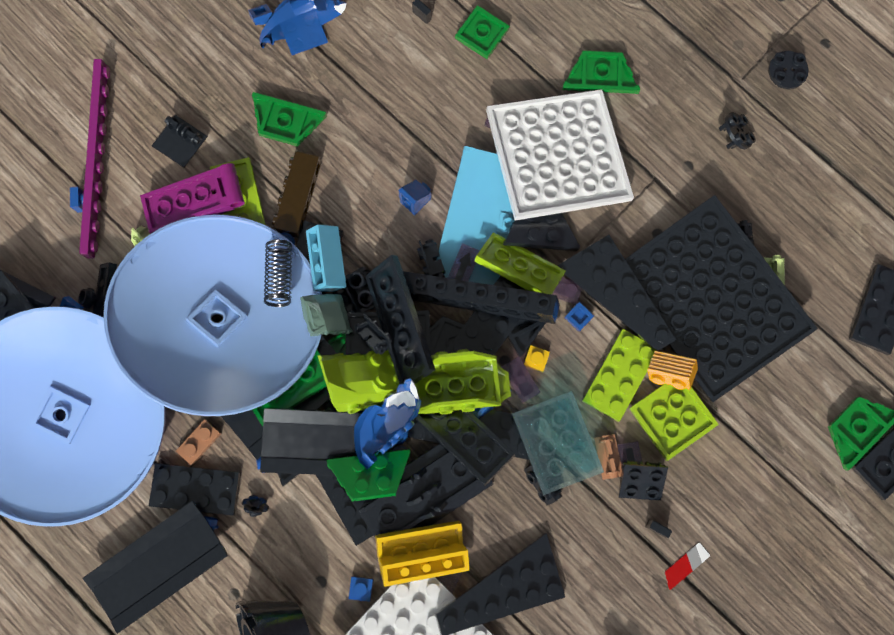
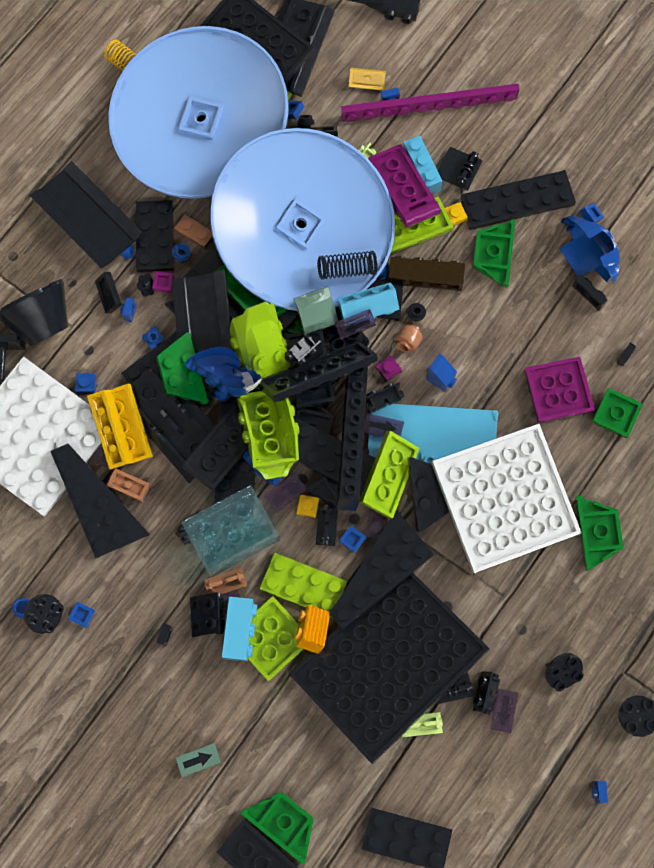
camera: 85 degrees right, 5 degrees down
sticker [665,543,710,590] -> none
none -> blue plate [68,602,96,629]
none -> black plate [95,272,122,314]
none -> nougat plate [107,468,151,502]
none -> blue plate [120,297,137,322]
none -> blue plate [142,327,165,349]
none -> magenta plate [152,271,174,293]
none -> blue plate [172,243,190,262]
none -> sand green tile [176,743,221,777]
none -> medium azure brick [222,597,257,662]
none -> black hinge [316,505,338,546]
none -> clear purple tile [335,309,376,339]
none -> yellow plate [349,68,386,91]
none -> magenta plate [376,356,402,382]
none -> nougat head [395,325,423,353]
none -> medium azure brick [403,136,442,194]
none -> black plate [407,303,426,321]
none -> yellow plate [445,202,468,226]
none -> black plate [460,170,576,230]
none -> black hinge [473,671,500,715]
none -> clear purple tile [491,688,518,733]
none -> magenta plate [524,357,595,423]
none -> black plate [572,274,607,311]
none -> blue plate [591,781,608,803]

